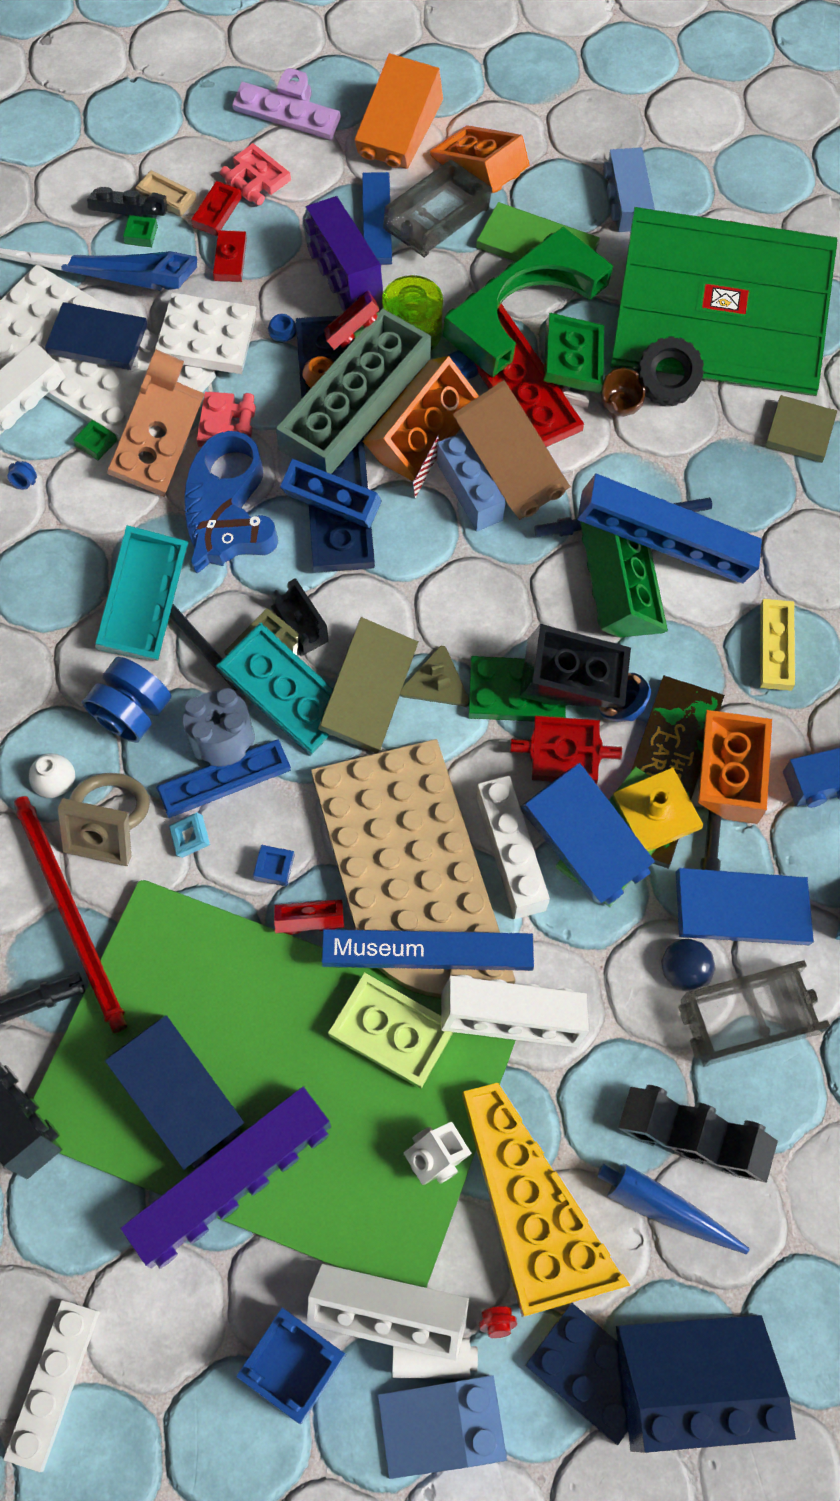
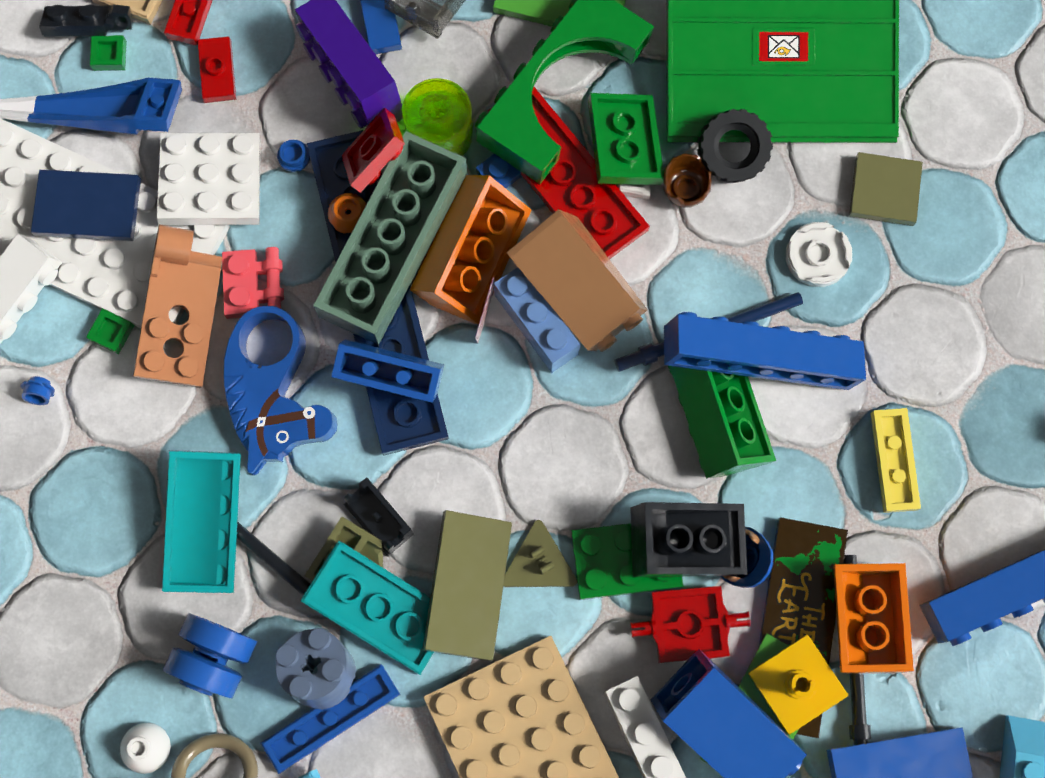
camera: 10 degrees left, 10 degrees up
none -> white tile [786,222,852,287]

